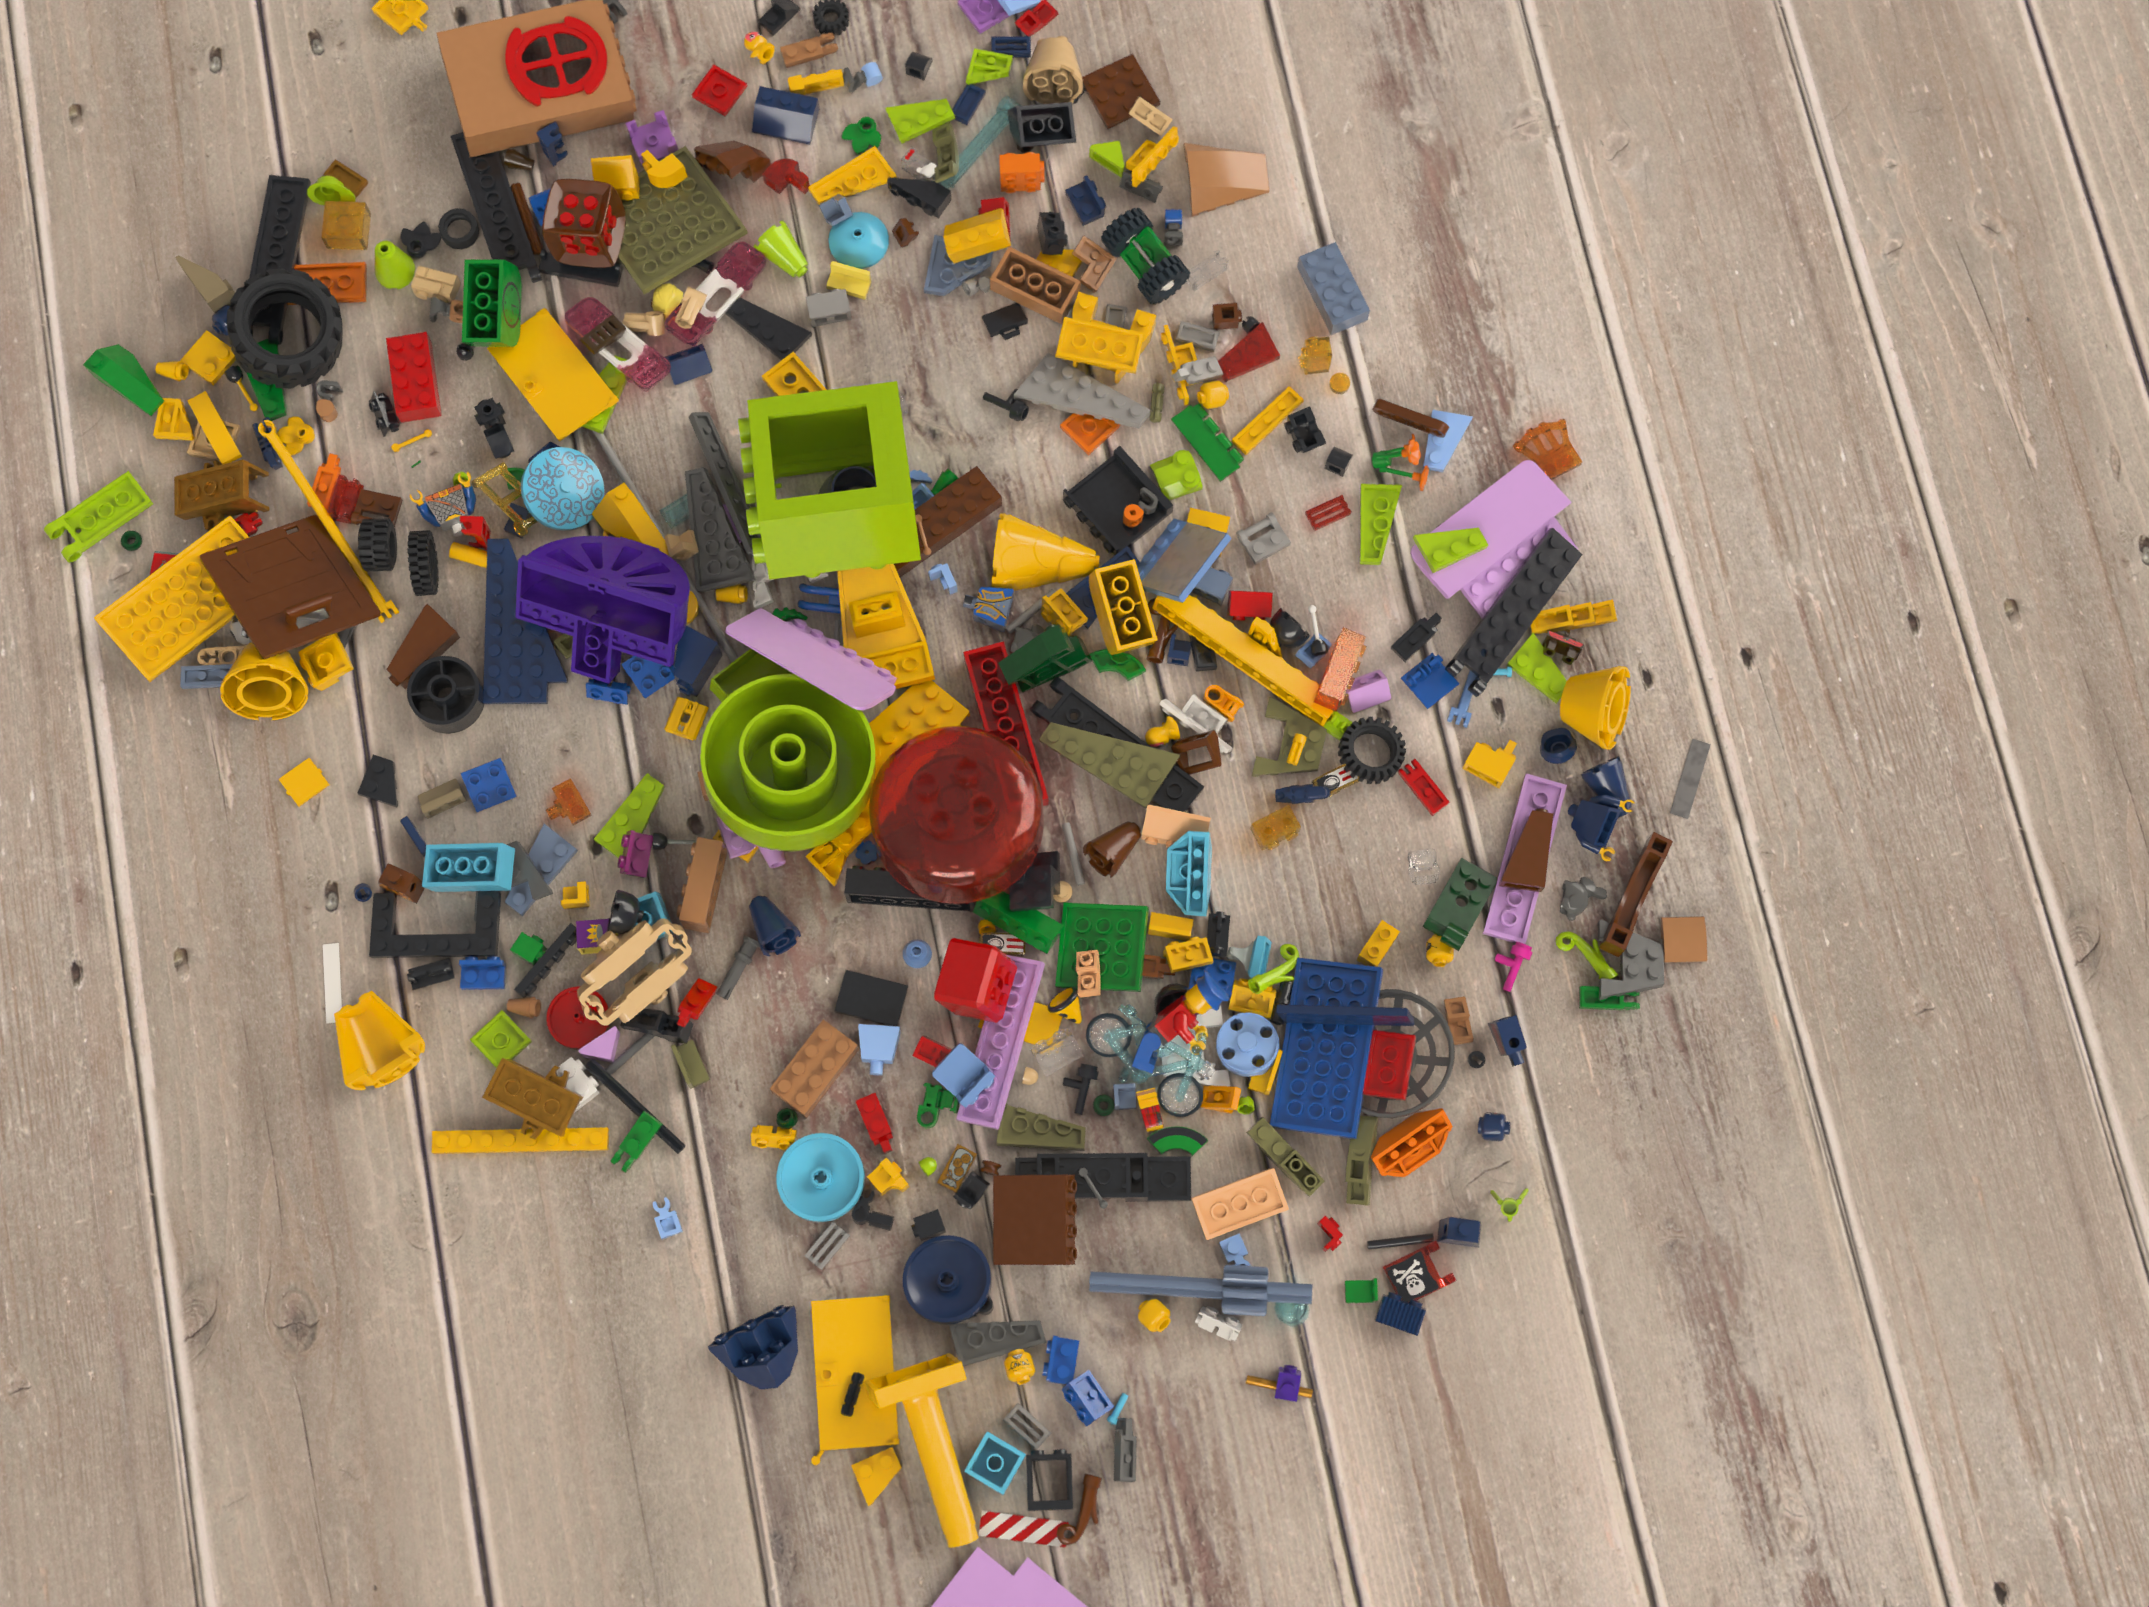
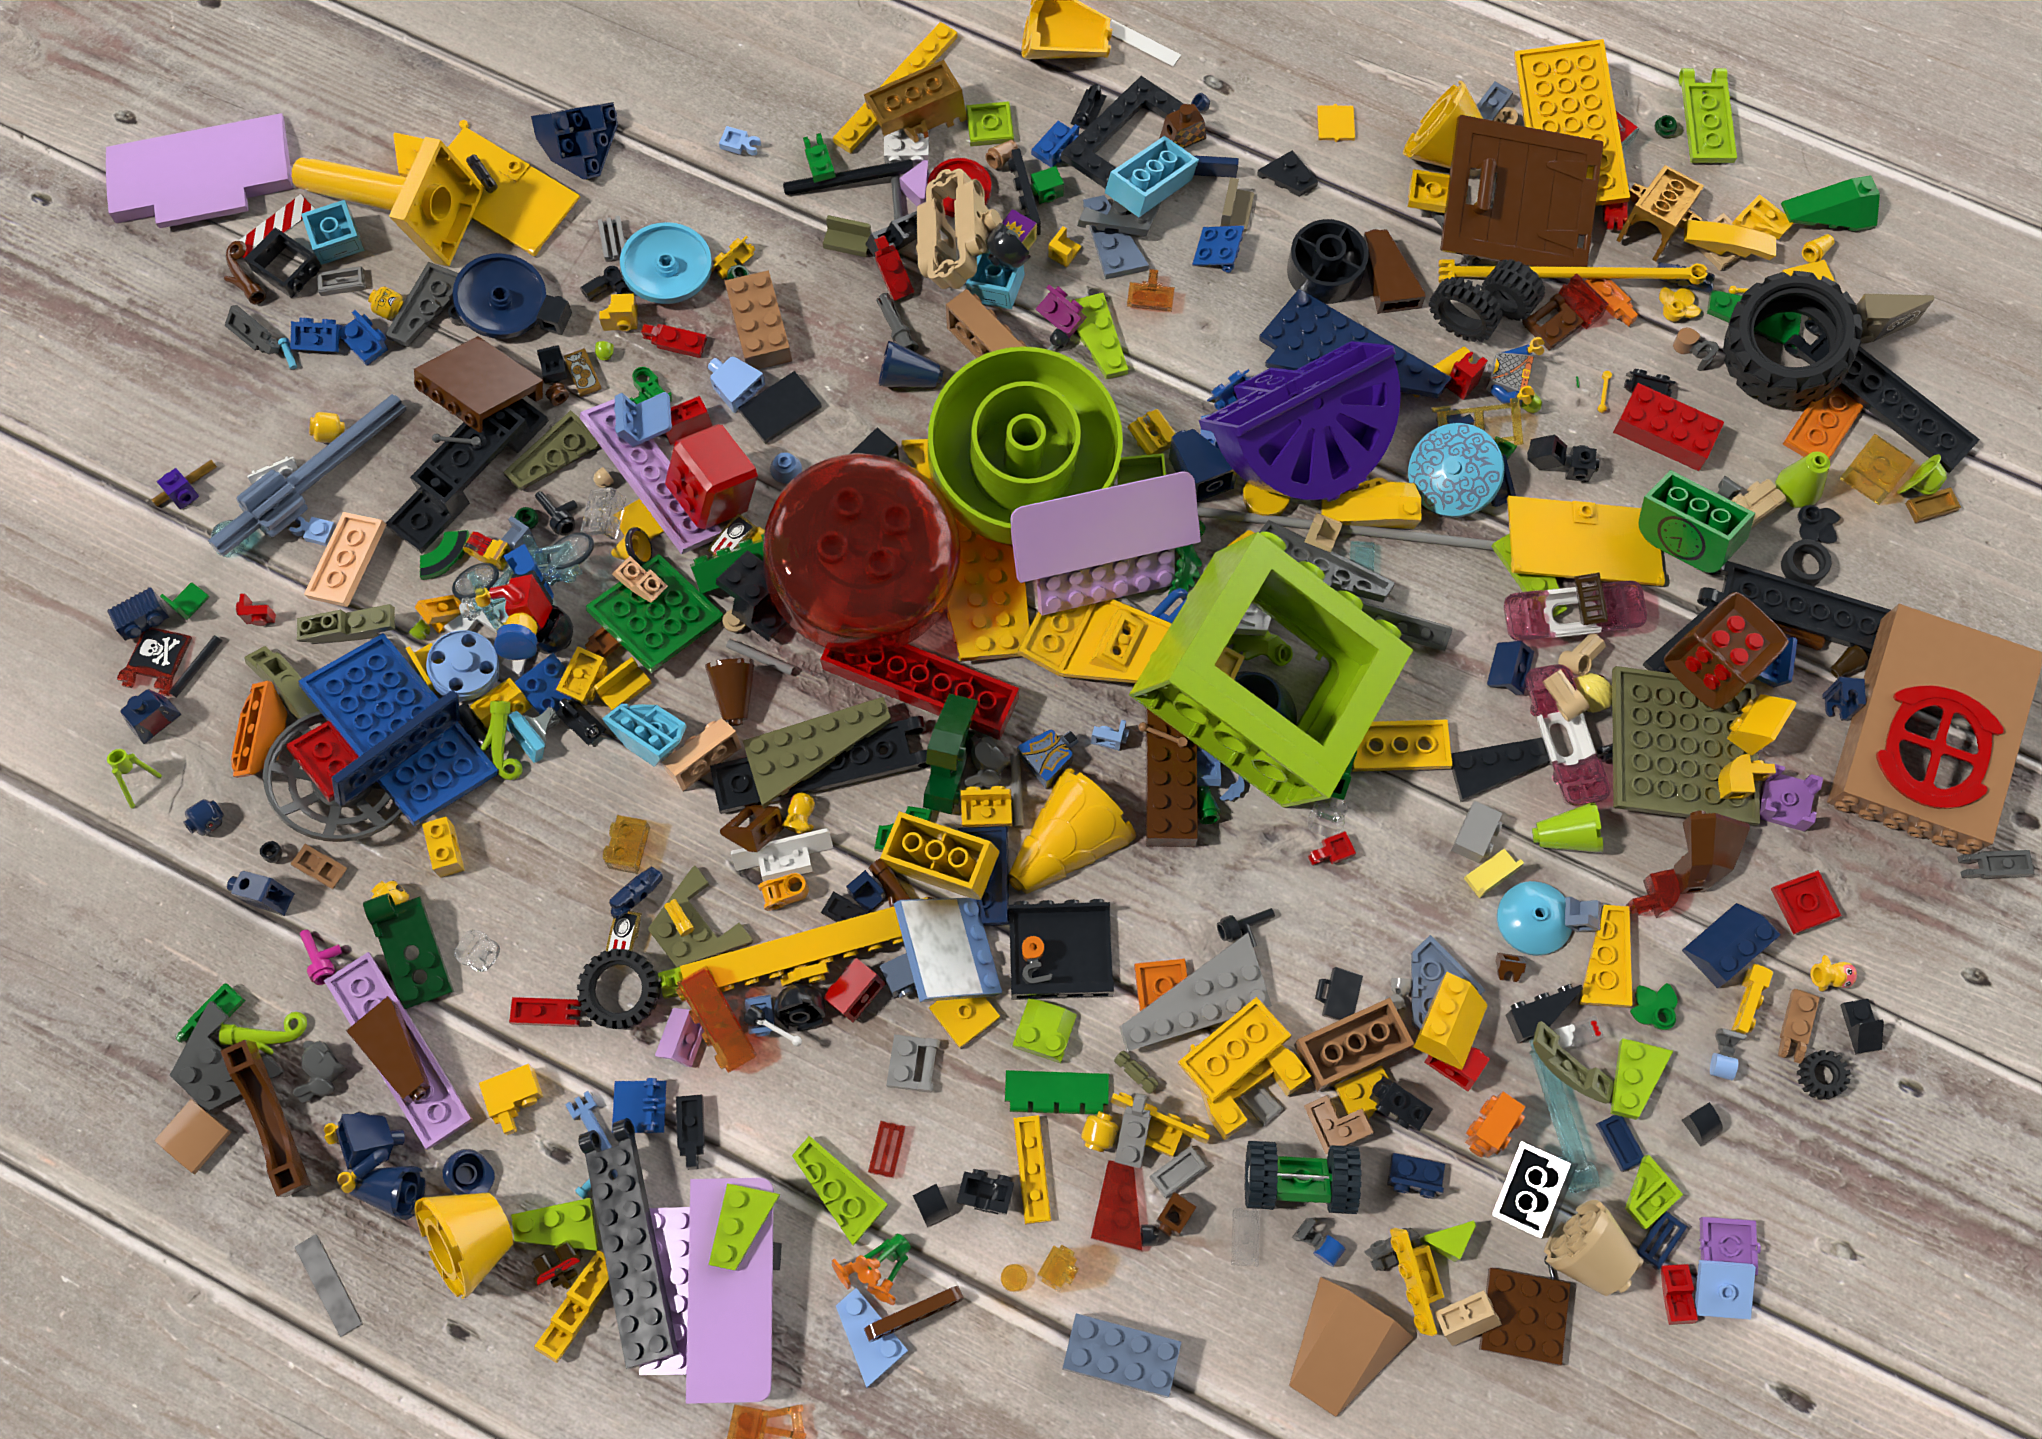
camera: 130 degrees right, 5 degrees down
none -> red plate [1308,831,1356,866]

